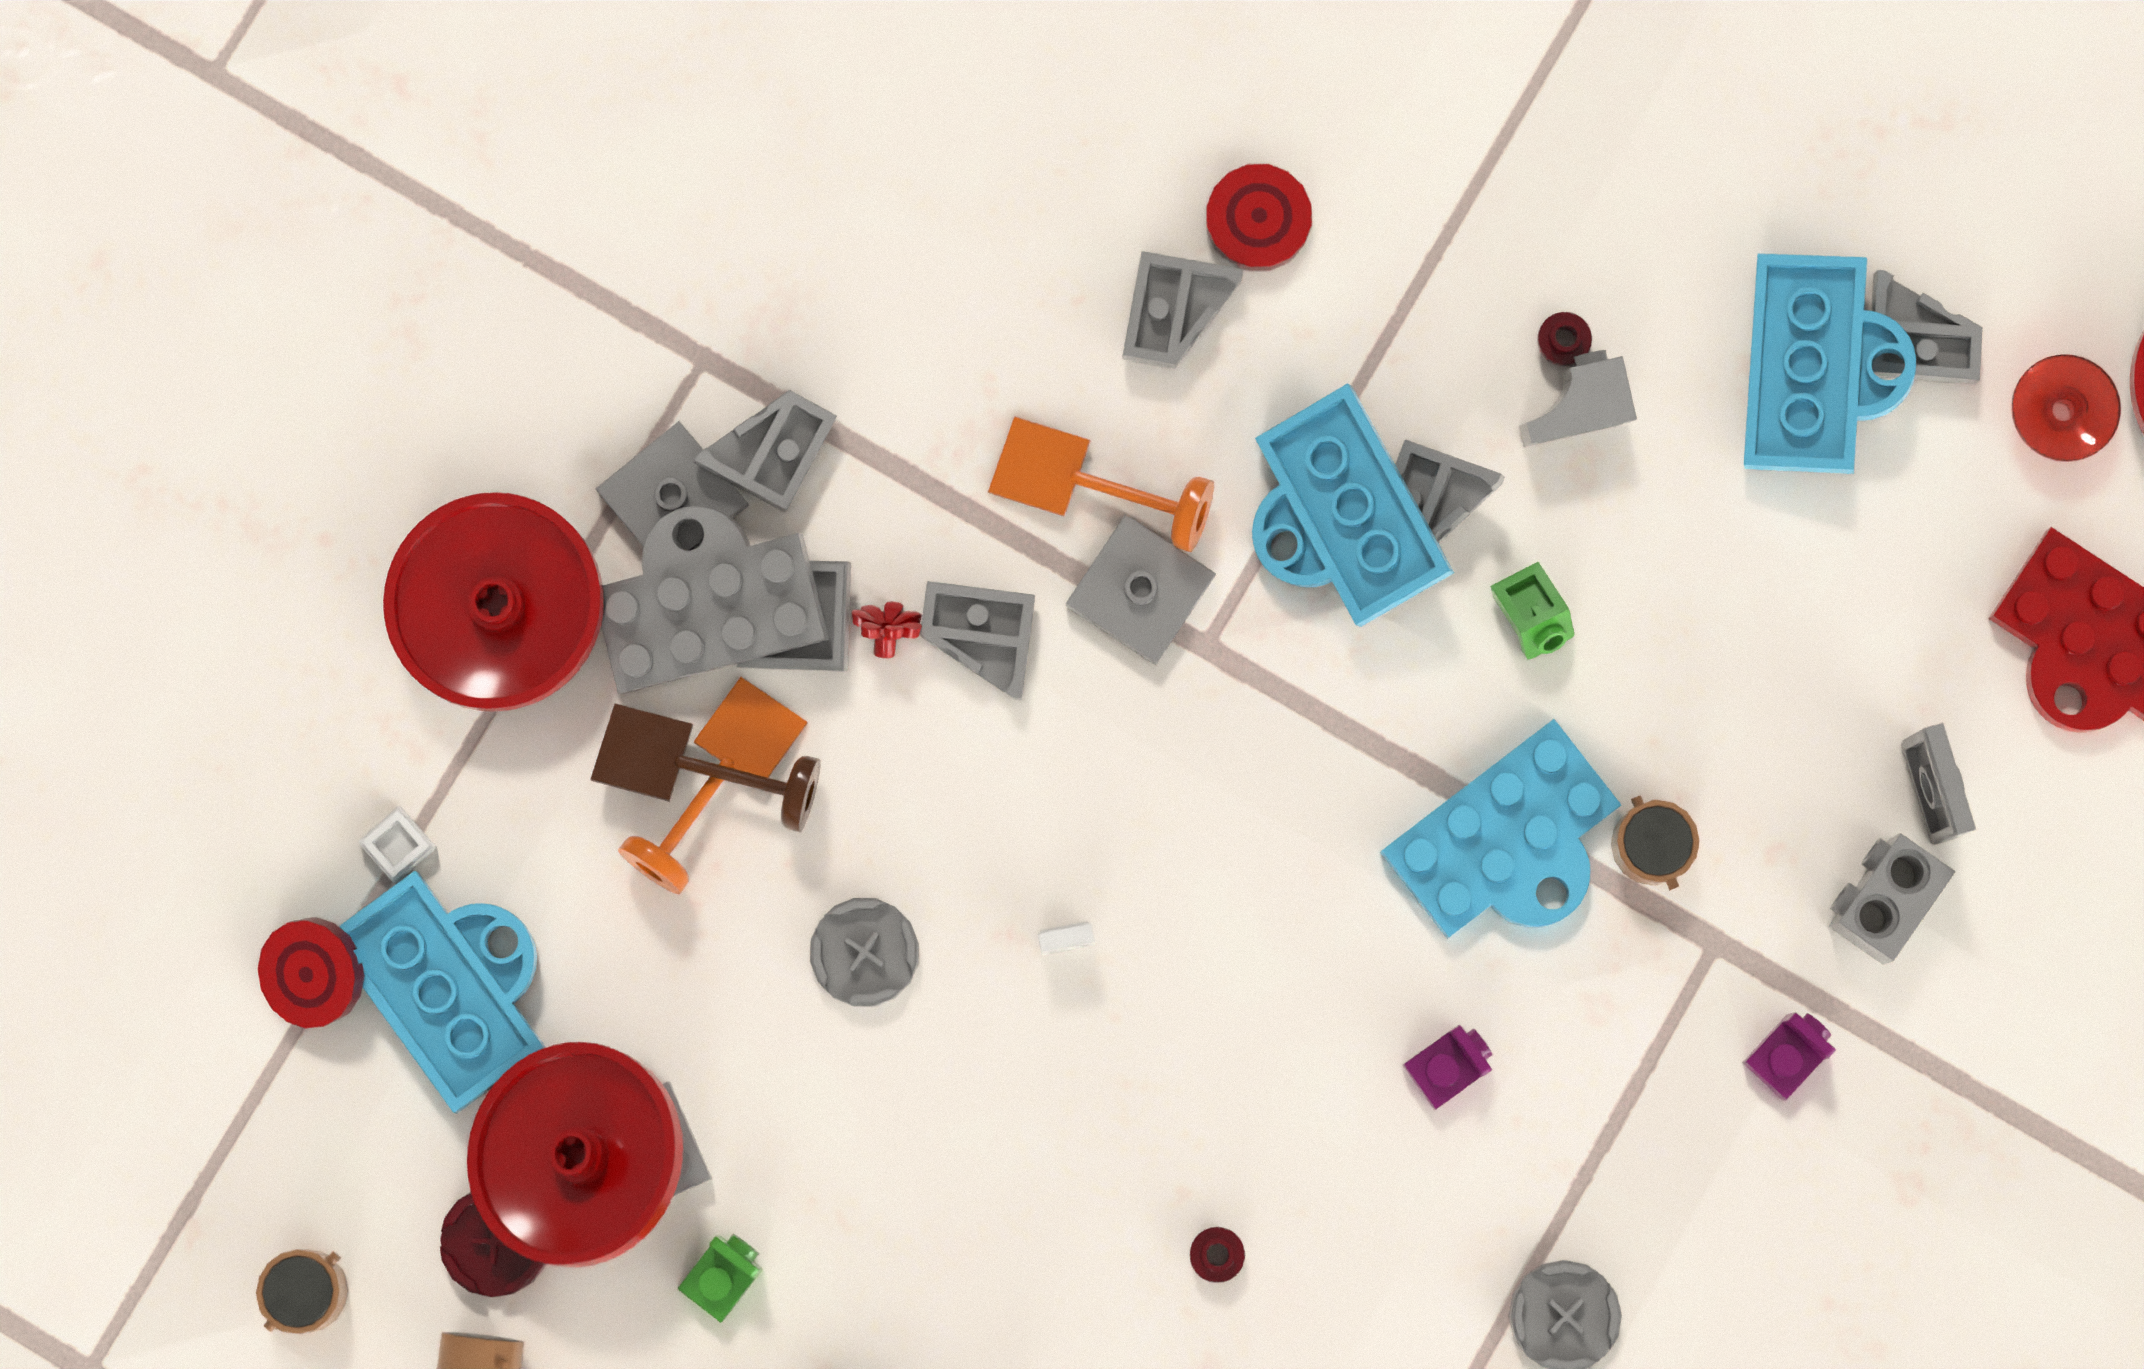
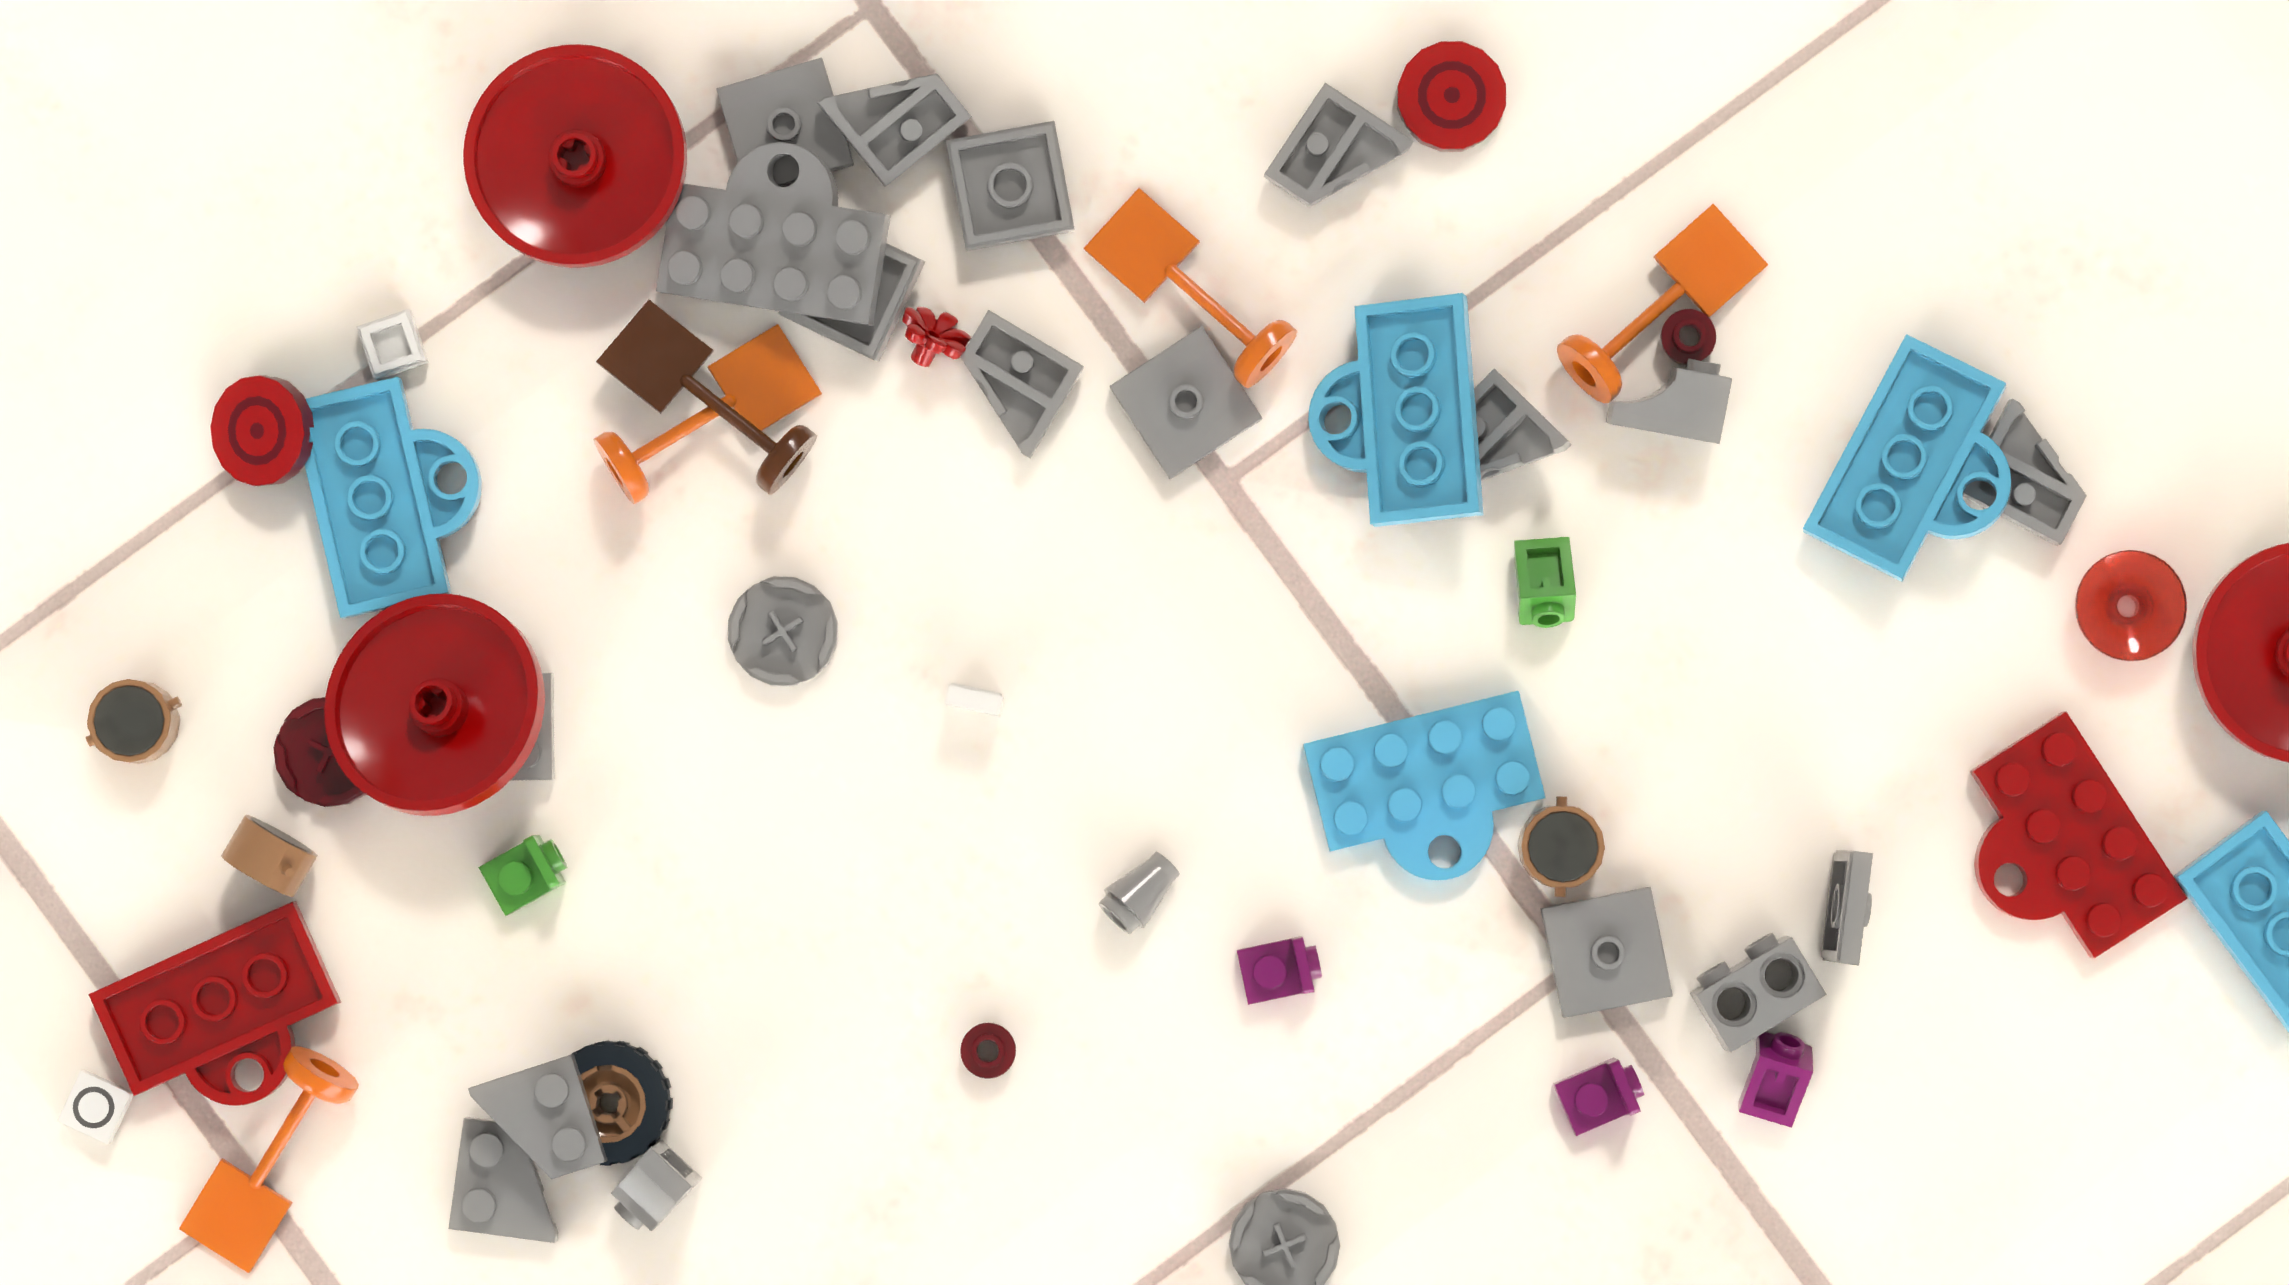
camera: 20 degrees right, 5 degrees up
none -> light grey plate [946,121,1075,251]
none -> light grey cone [1098,852,1180,934]
none -> light grey plate [1540,887,1673,1018]
none -> orange piece [1557,204,1768,404]
none -> magenta bracket [1738,1032,1813,1128]

